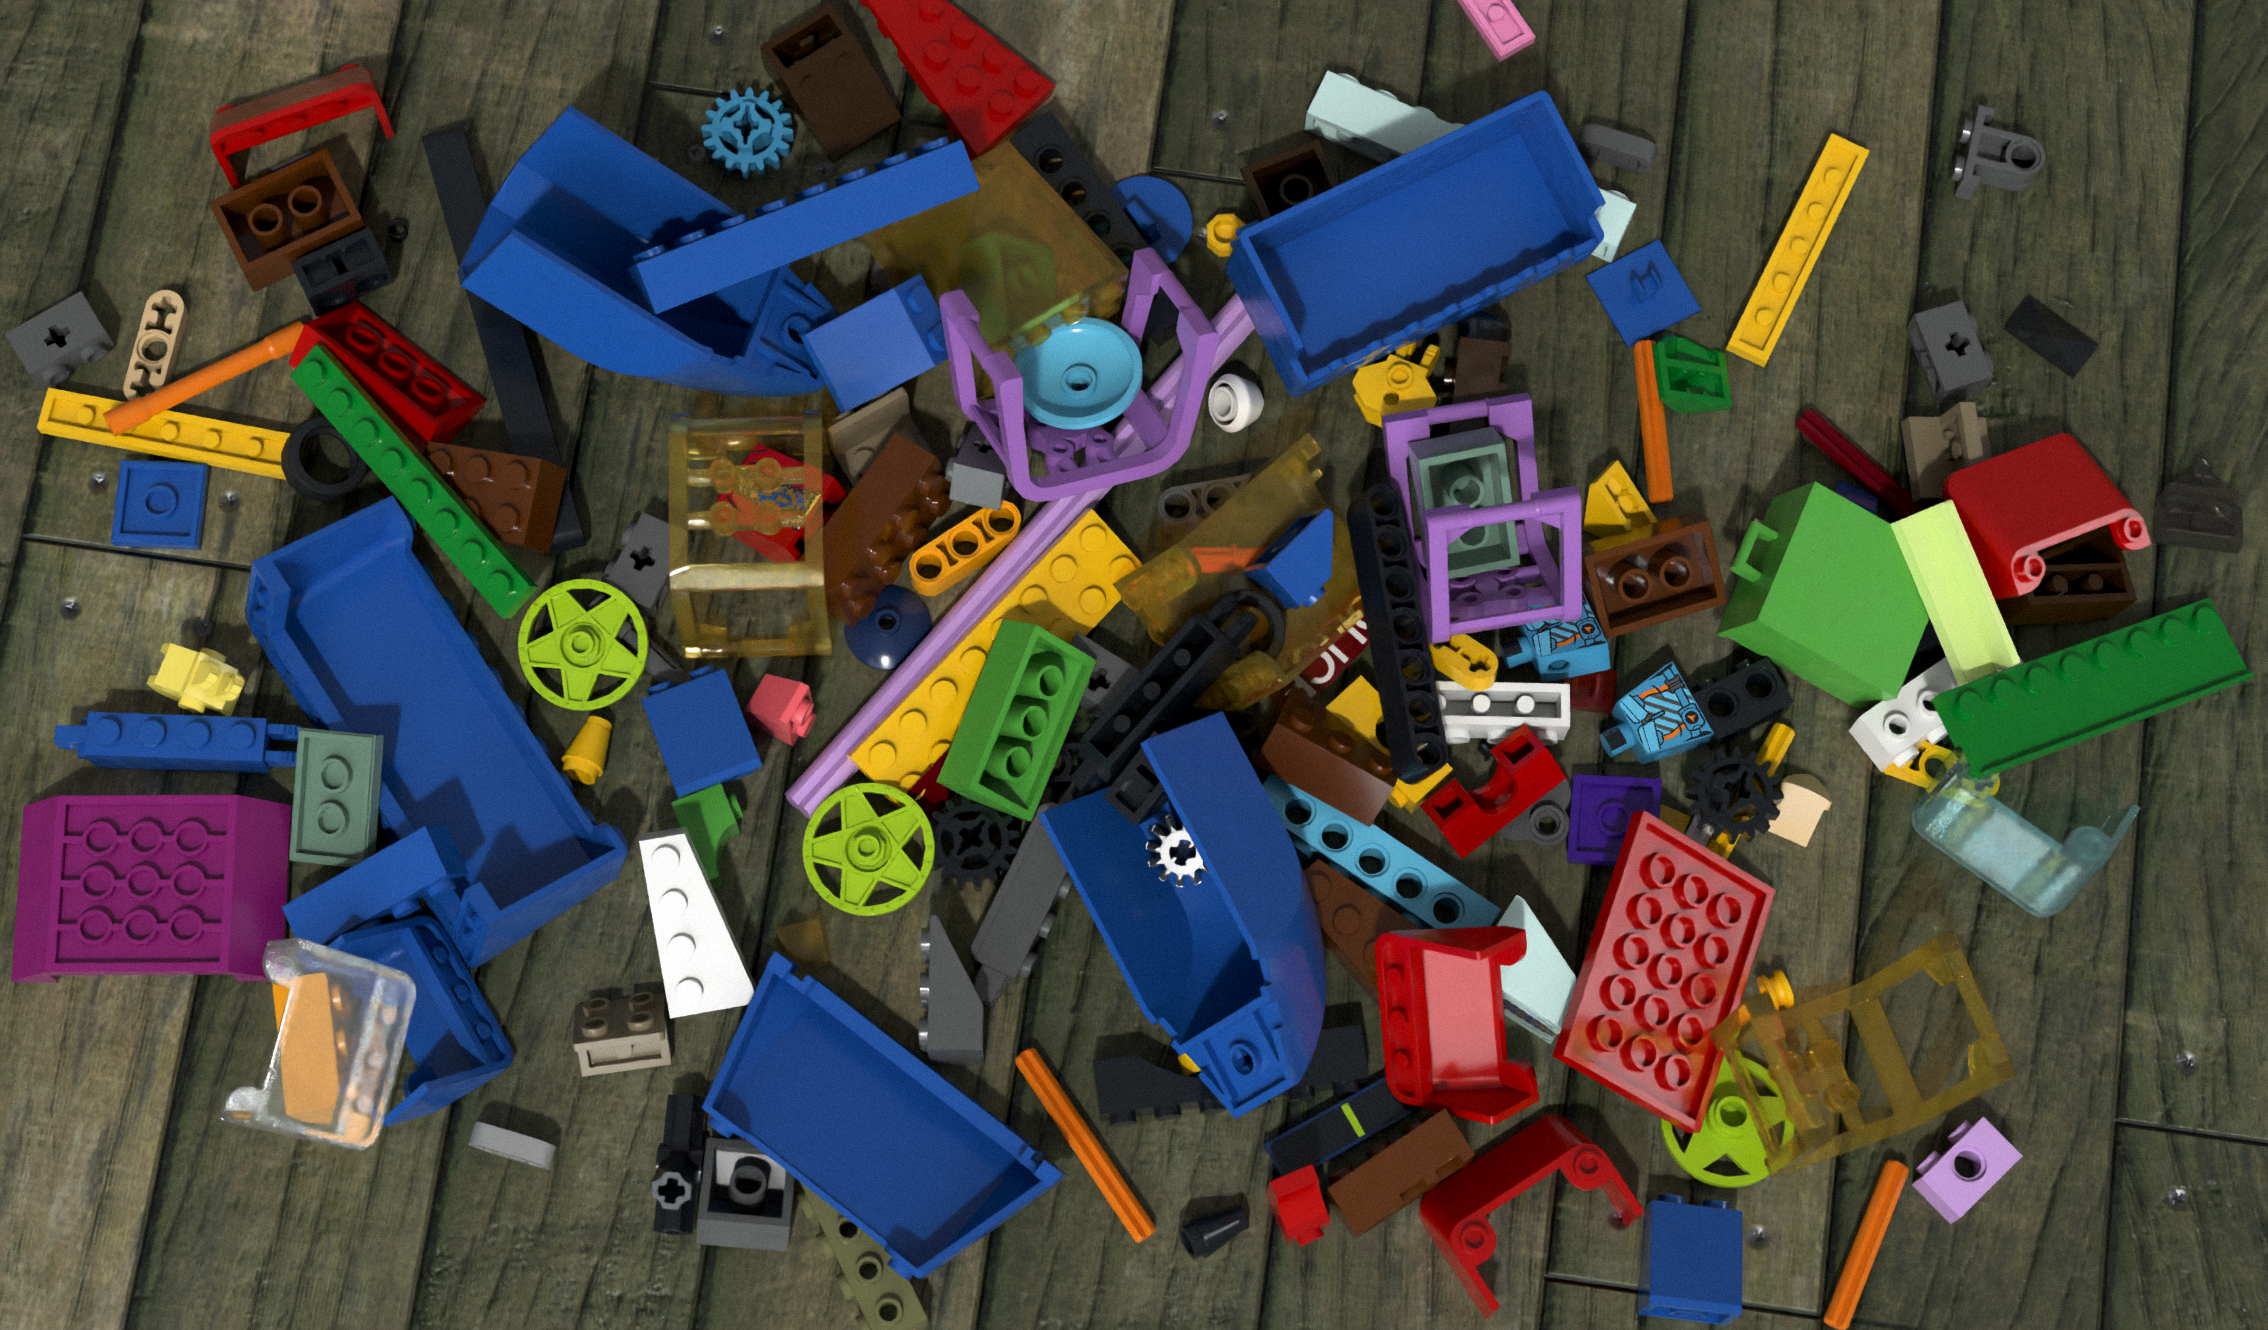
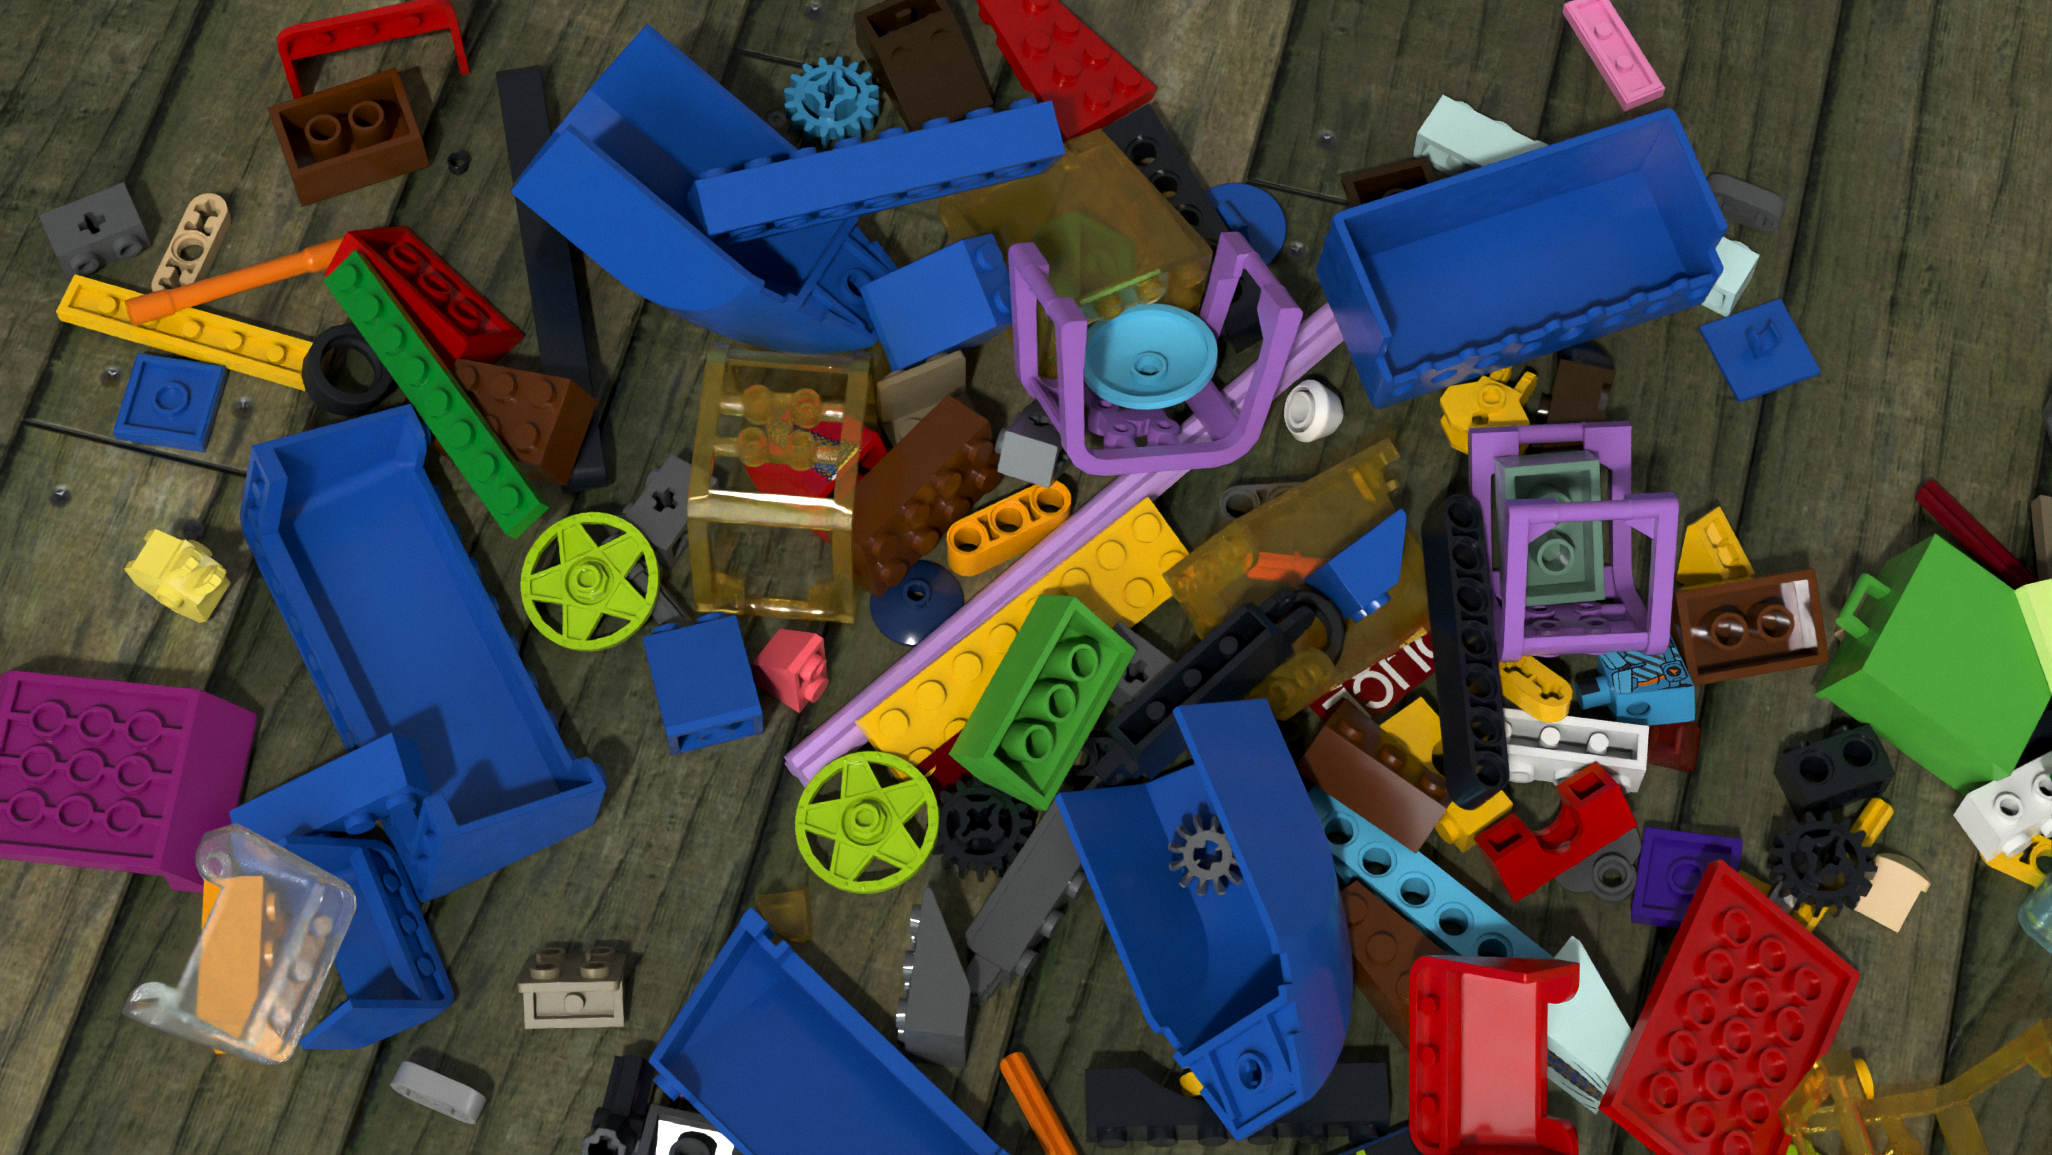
camera: 10 degrees right, 10 degrees down
blue hinge [54,711,304,774] -> none
sand green tile [289,728,384,867] -> none
black brick [290,227,395,317] -> none
yellow cone [561,716,612,785] -> none
white wedge [639,827,757,1018] -> none
bright green arch [671,783,744,890] -> none
black brick [1103,723,1178,826] -> none
yellow tile [1206,213,1246,257] -> none
black piece [1478,742,1493,762] -> none
torso [1599,661,1714,765] -> none
orange axle [1633,340,1674,504] -> none
green slope [1652,335,1732,414] -> none
yellow plate [1725,133,1870,367] -> none

